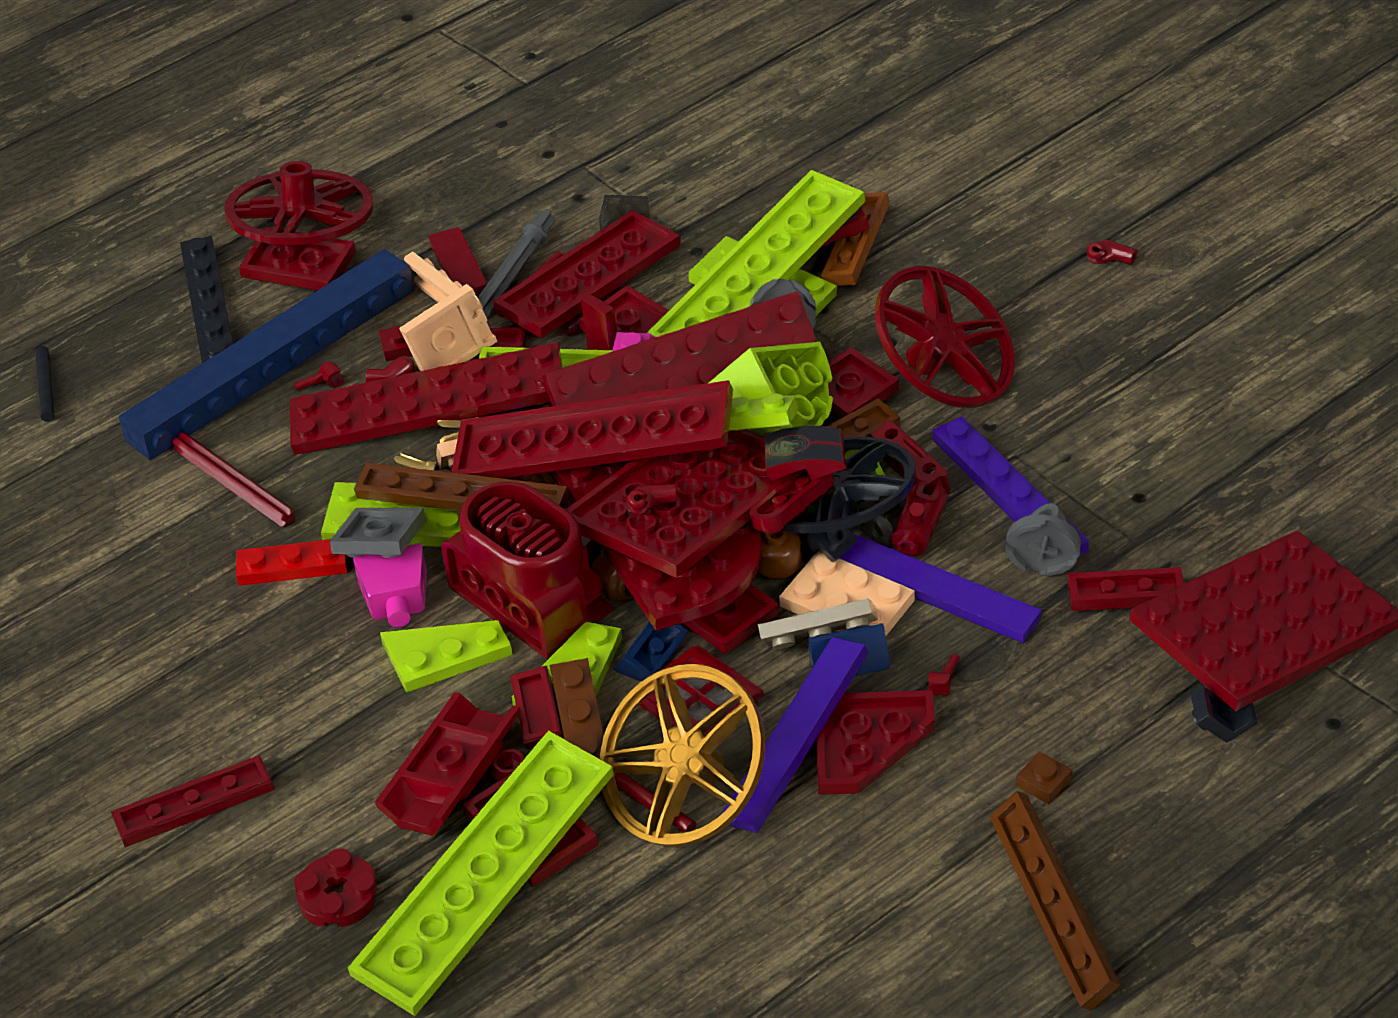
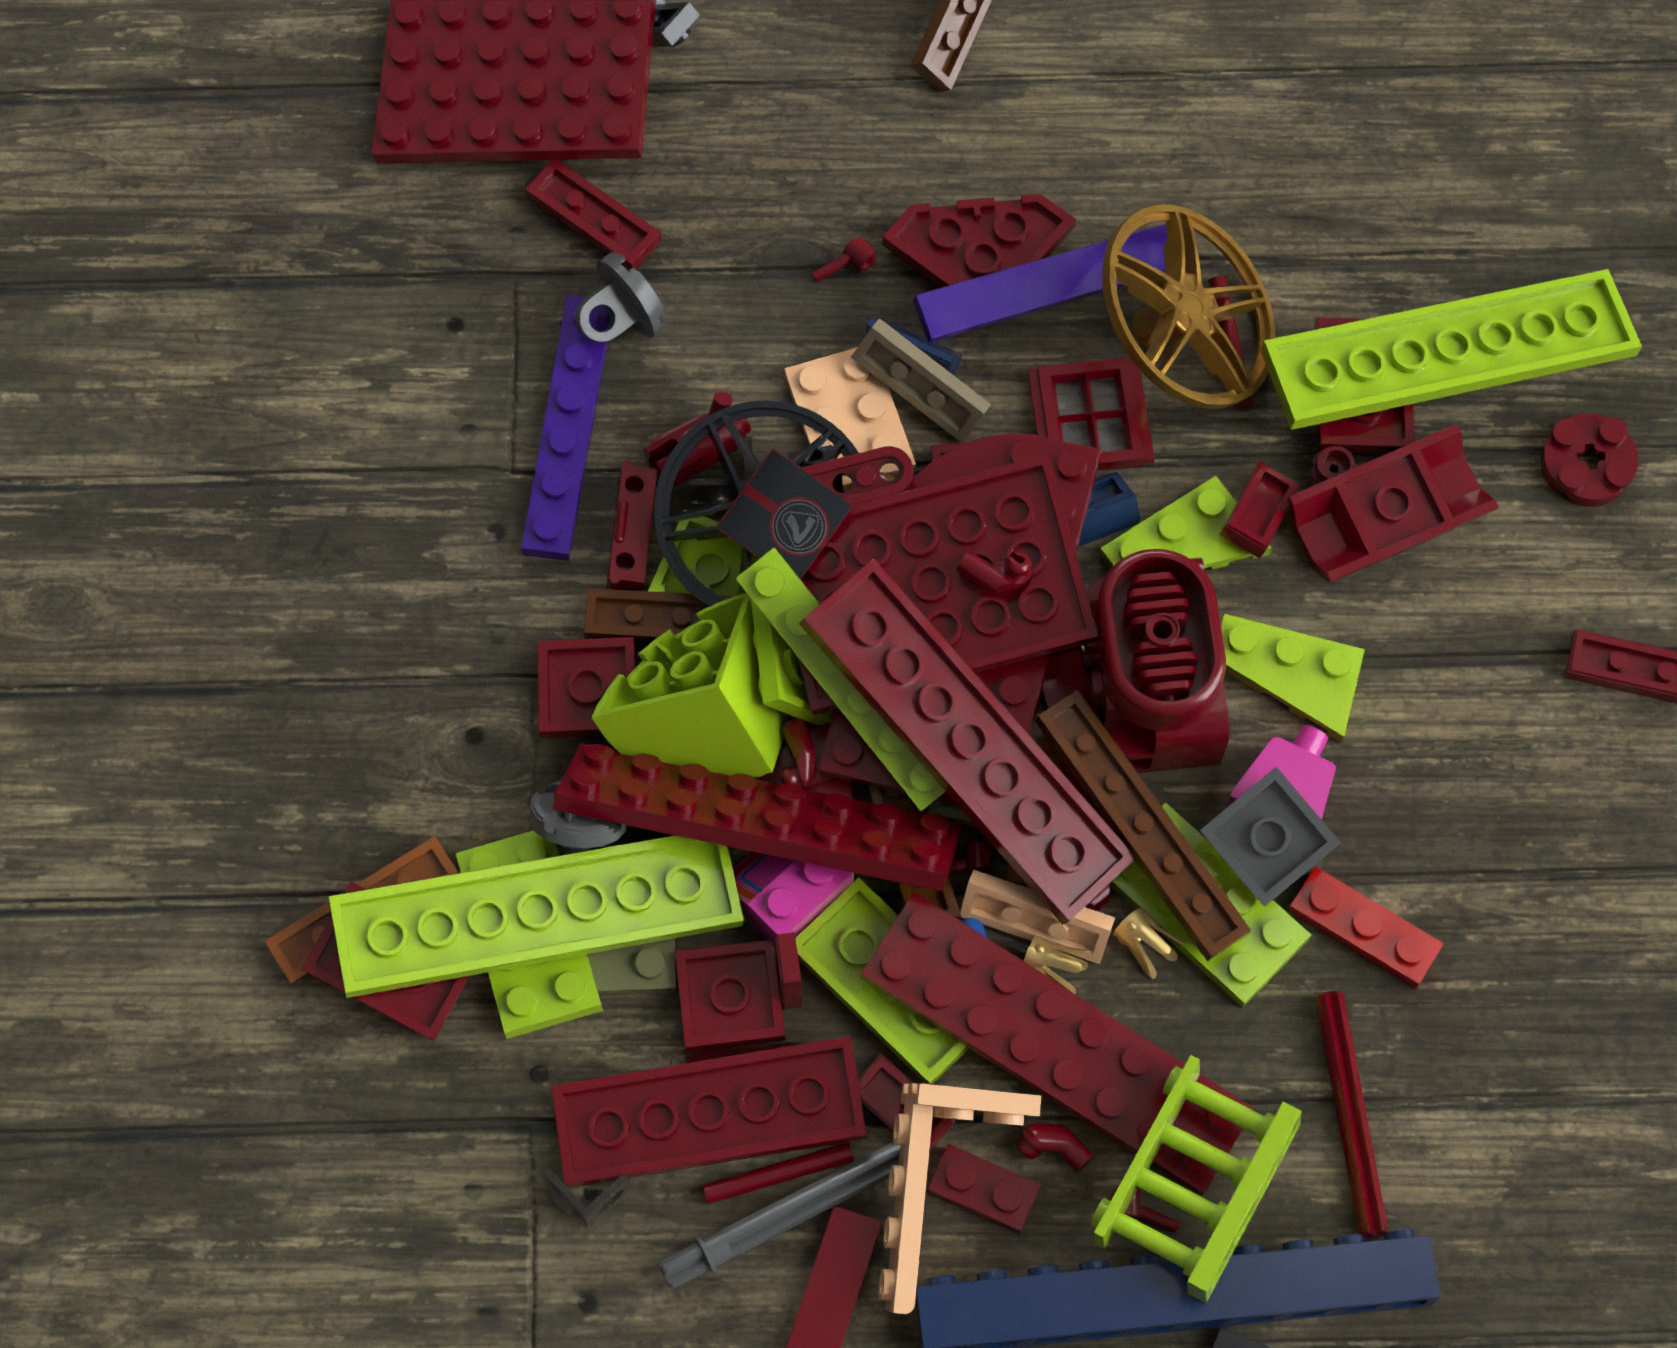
camera: 145 degrees left, 25 degrees up
reddish brown plate [550,658,604,759] -> none
dark purple tile [839,533,1042,643] -> none
dark red wheel [875,266,1015,408] -> none
reddish brown plate [1016,751,1073,804] -> none
dark red arm [1087,240,1138,265] -> none
none -> lime fence [1090,1055,1302,1303]

